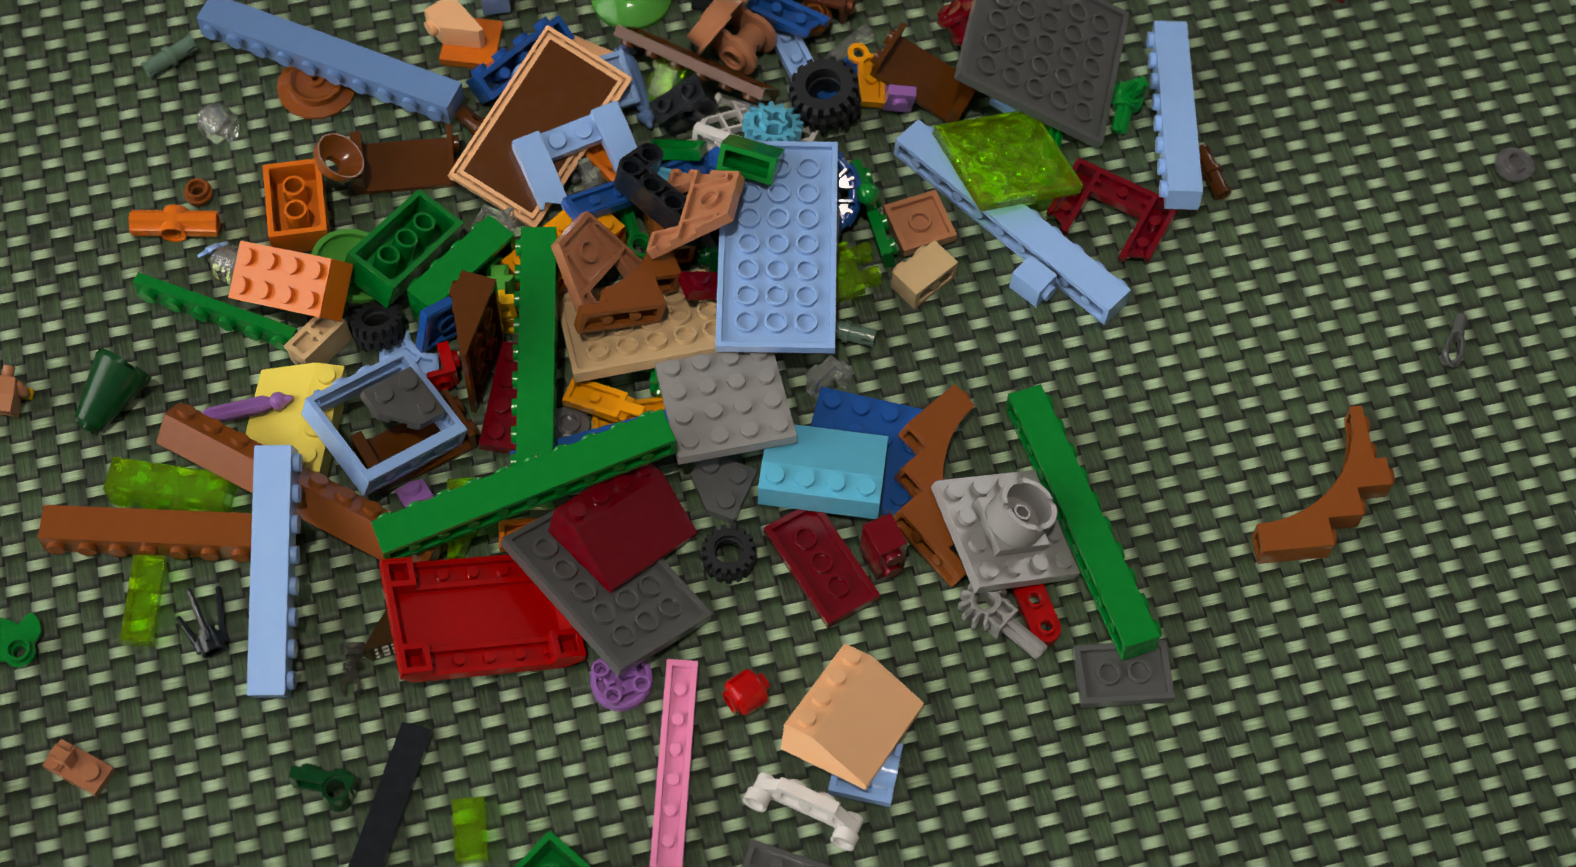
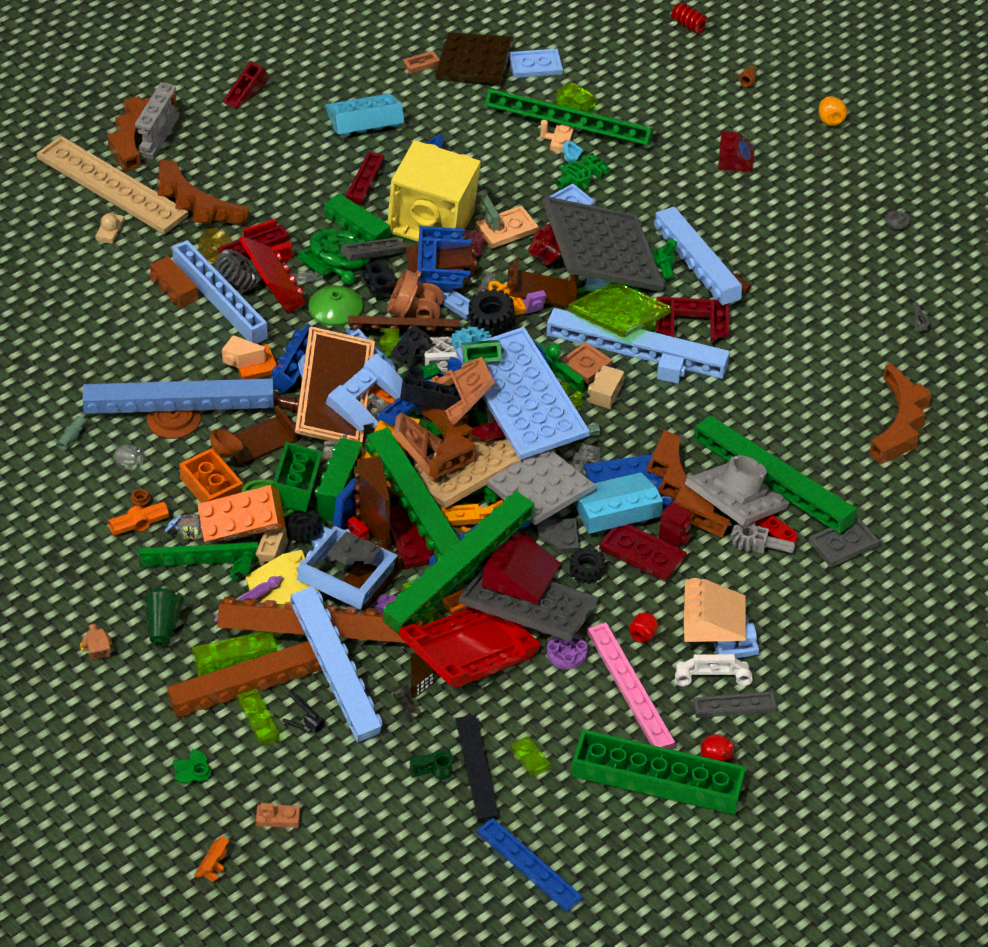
camera: 25 degrees left, 15 degrees down
none -> green plate [230,554,252,581]

